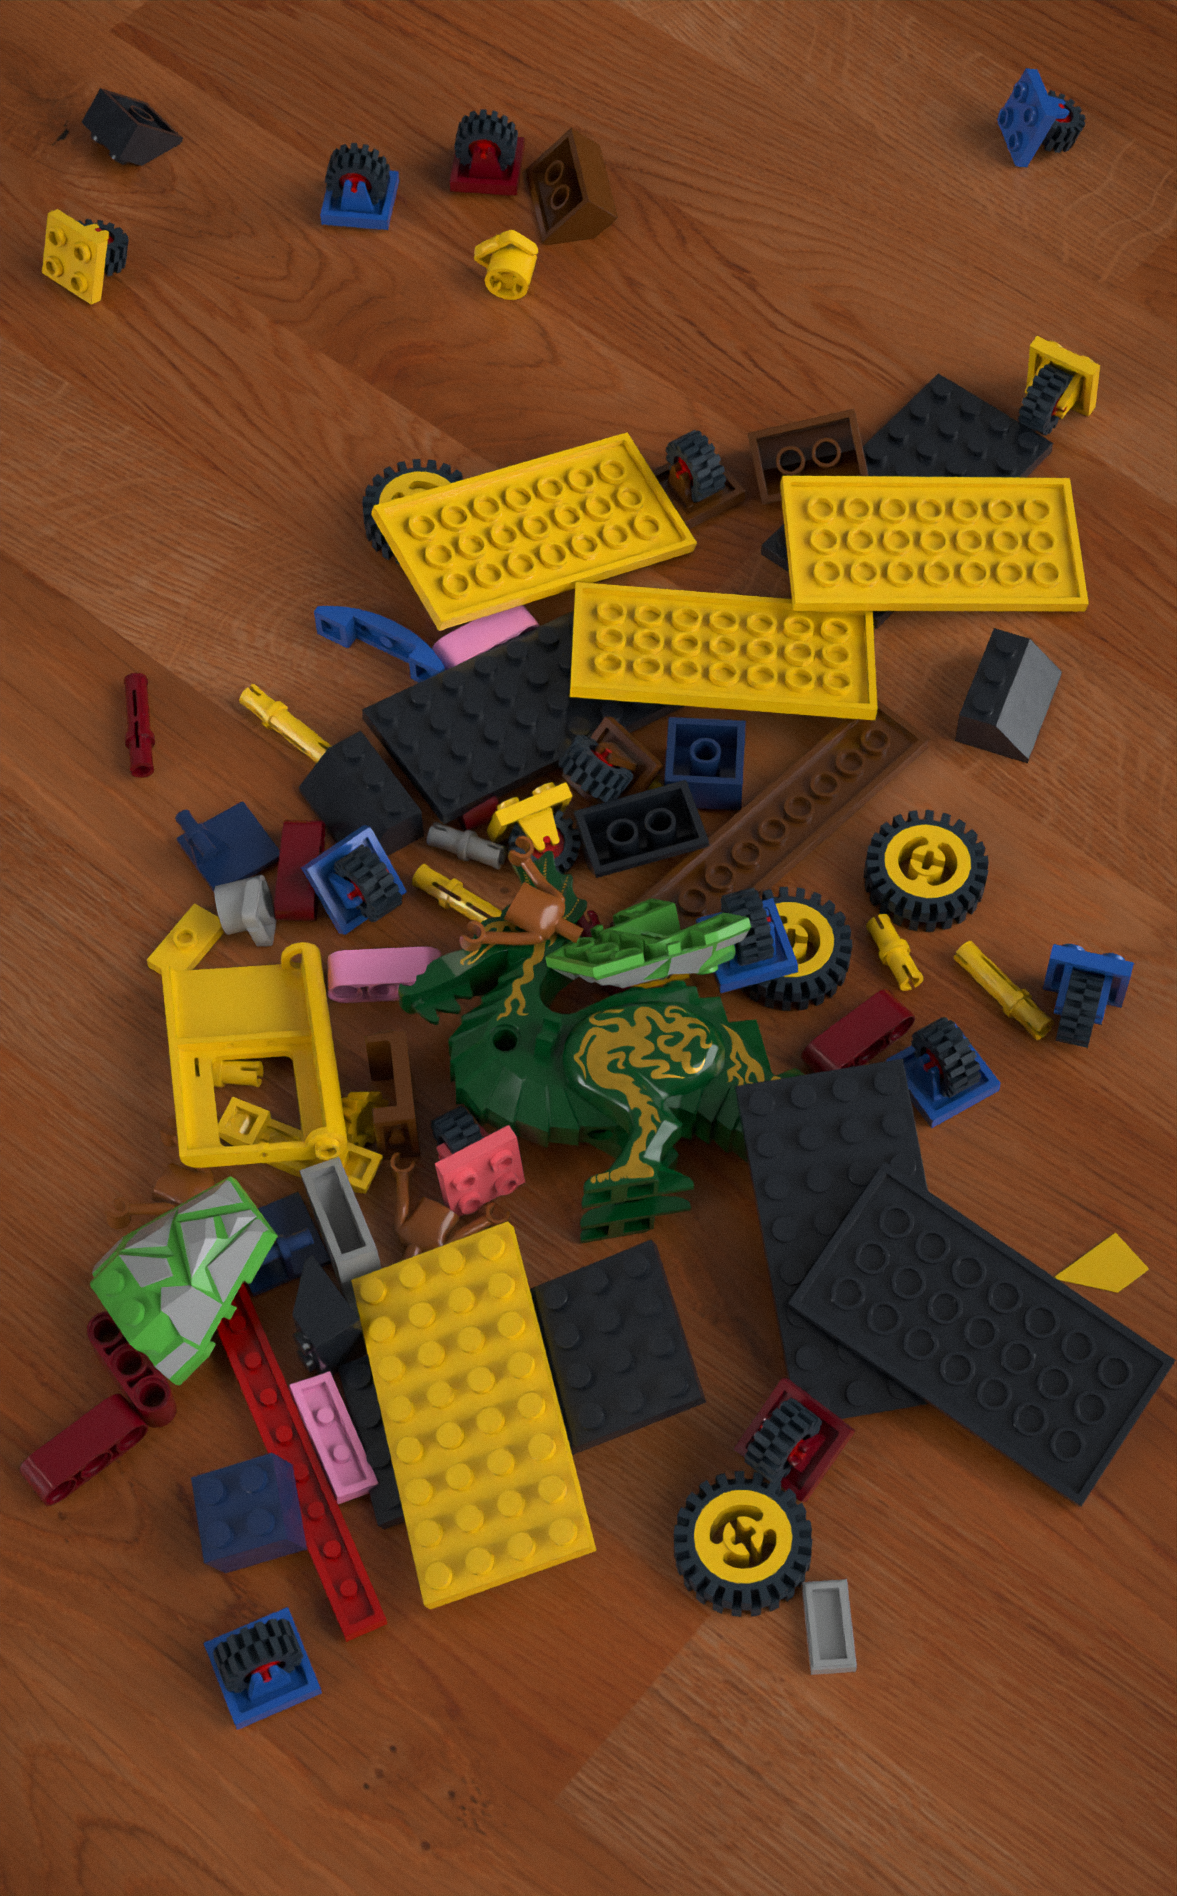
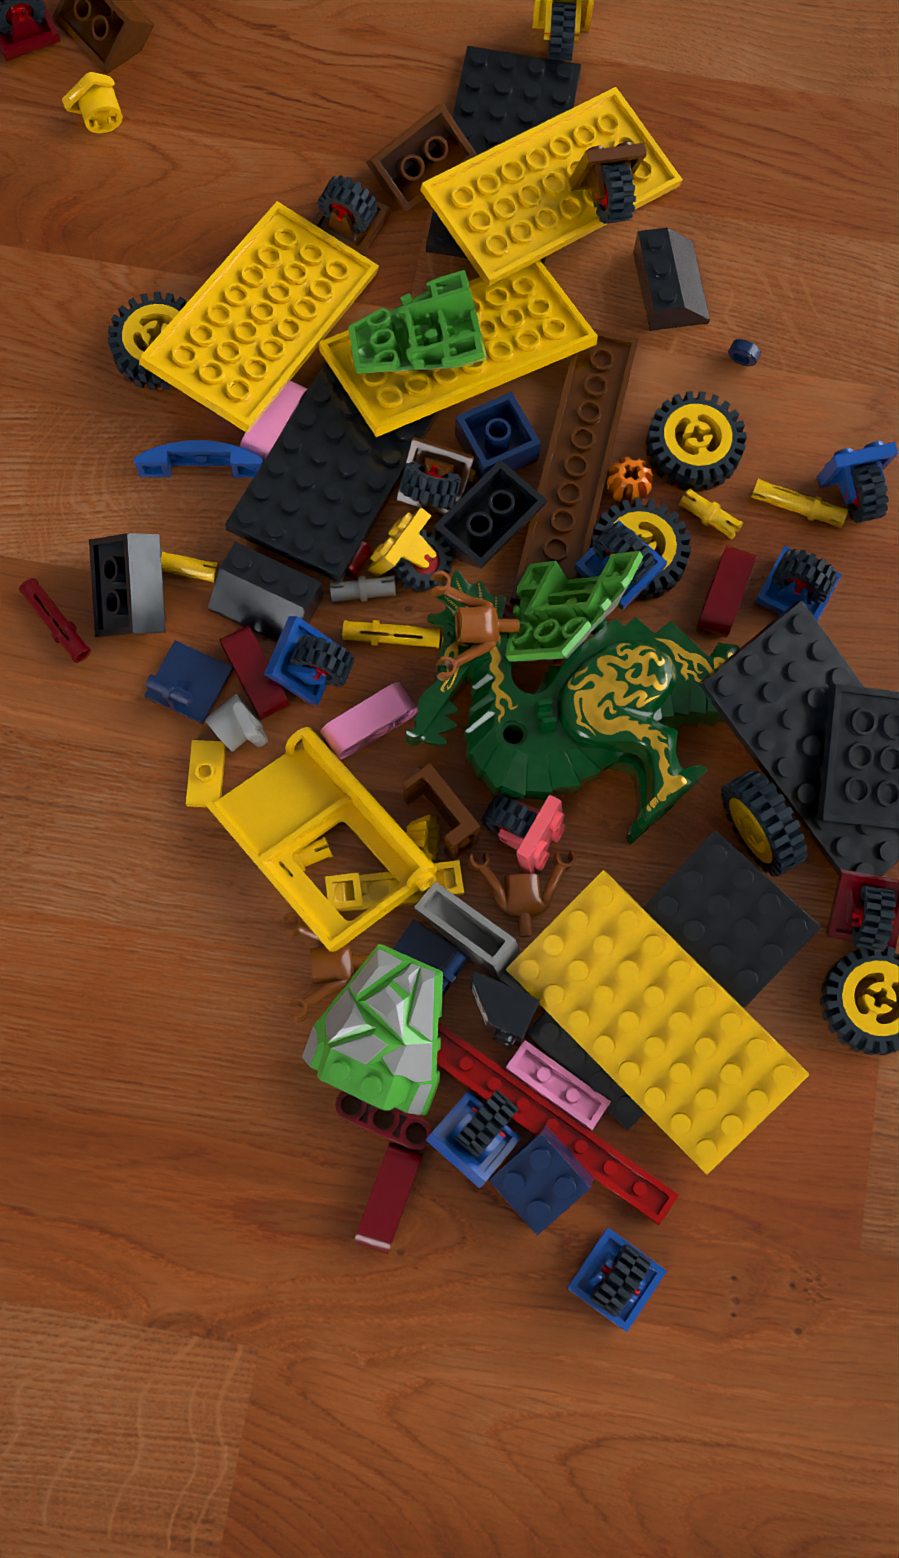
camera: 35 degrees left, 15 degrees up
none -> black slope [89,533,166,637]
none -> bright green wedge [348,270,487,374]
none -> blue plate [426,1089,521,1188]
none -> plate [569,142,647,224]
none -> orange piece [606,456,653,504]
none -> black wheel [721,770,807,877]
none -> dark blue tile [728,339,761,366]

